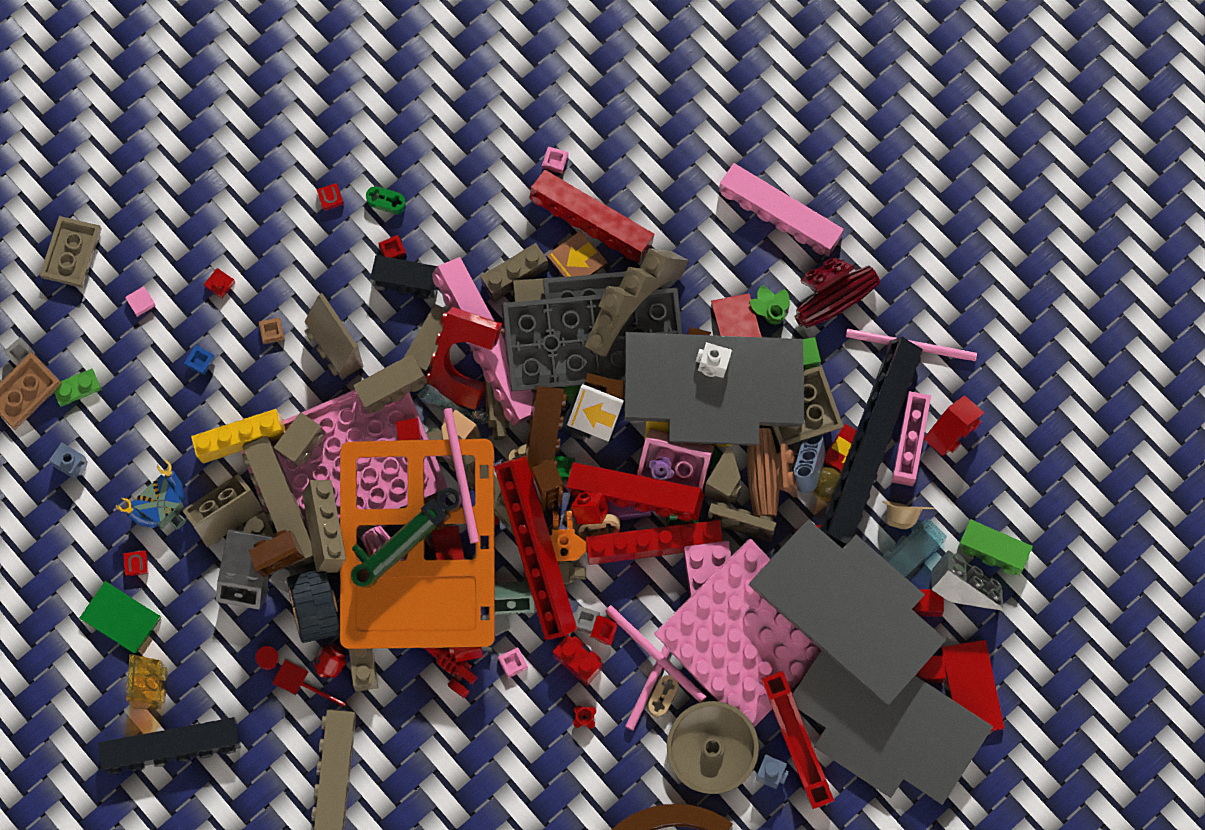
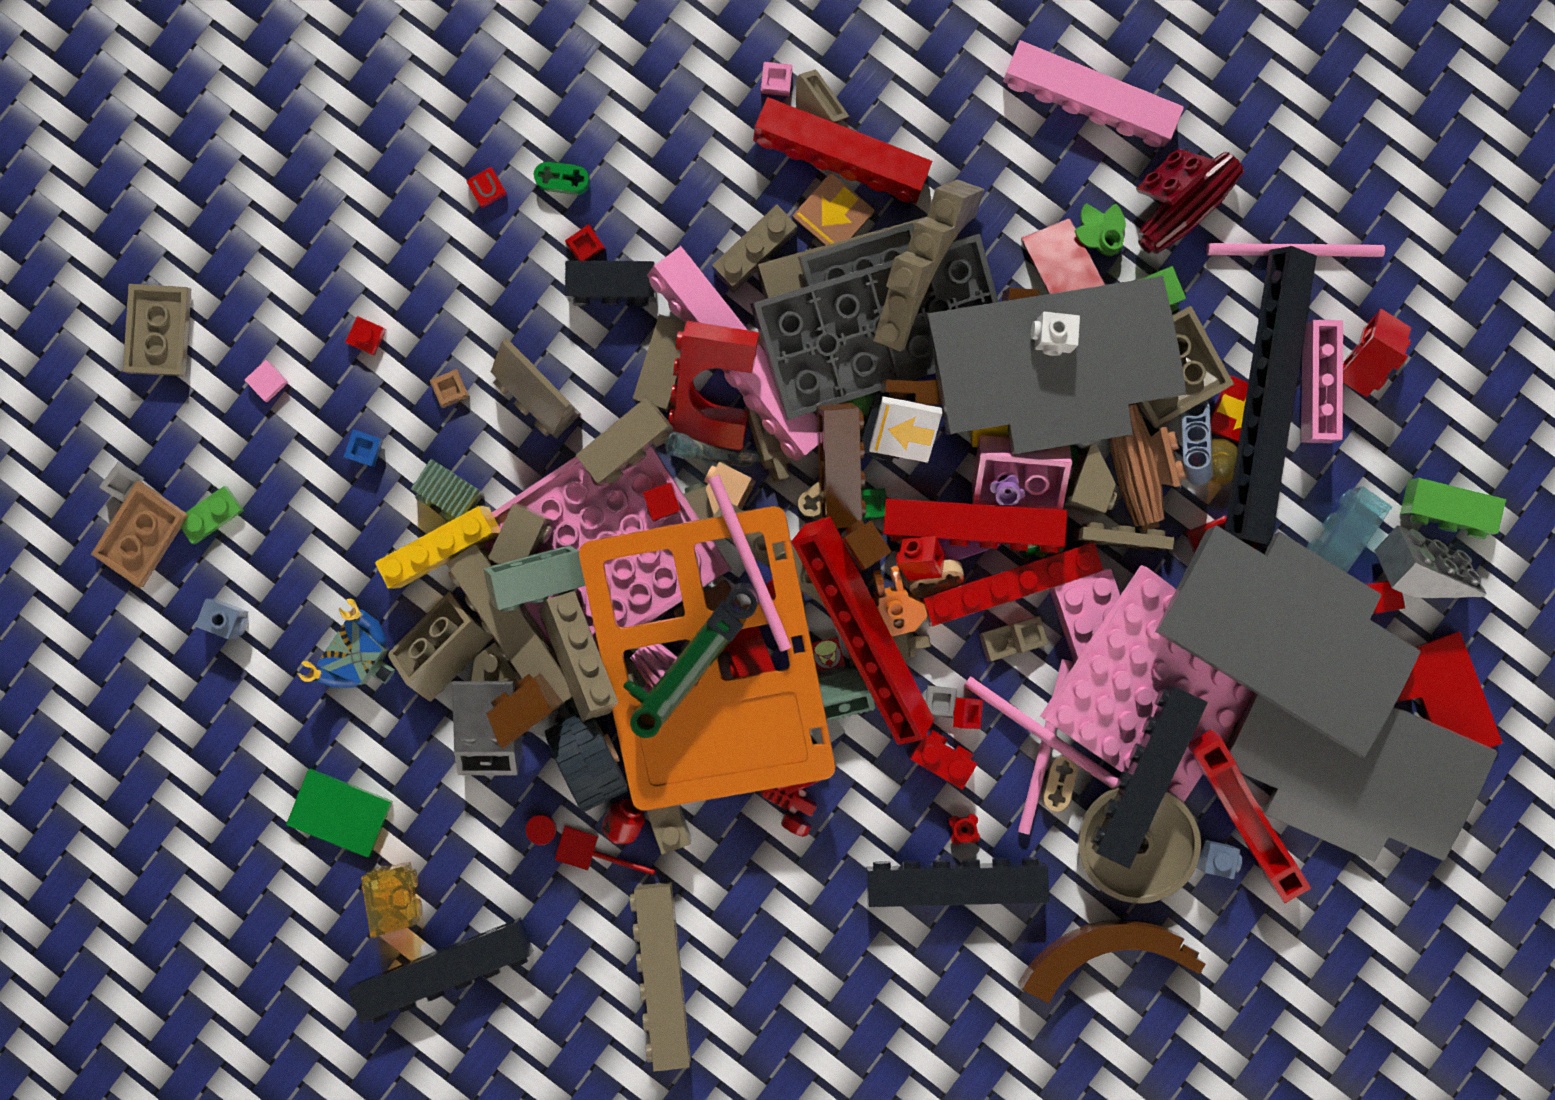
camera: 10 degrees left, 15 degrees up
red tile [123,550,149,577] -> none
bright pink tile [498,647,528,678] -> none
tan piece [882,501,935,529] -> none
none -> sand green brick [411,459,484,521]
none -> sand green brick [483,545,585,611]
none -> dark tan slope [796,69,850,123]
none -> tile [811,637,845,672]
none -> black brick [866,857,1049,907]
none -> dark tan slope [979,616,1048,662]
none -> black brick [1090,684,1208,869]

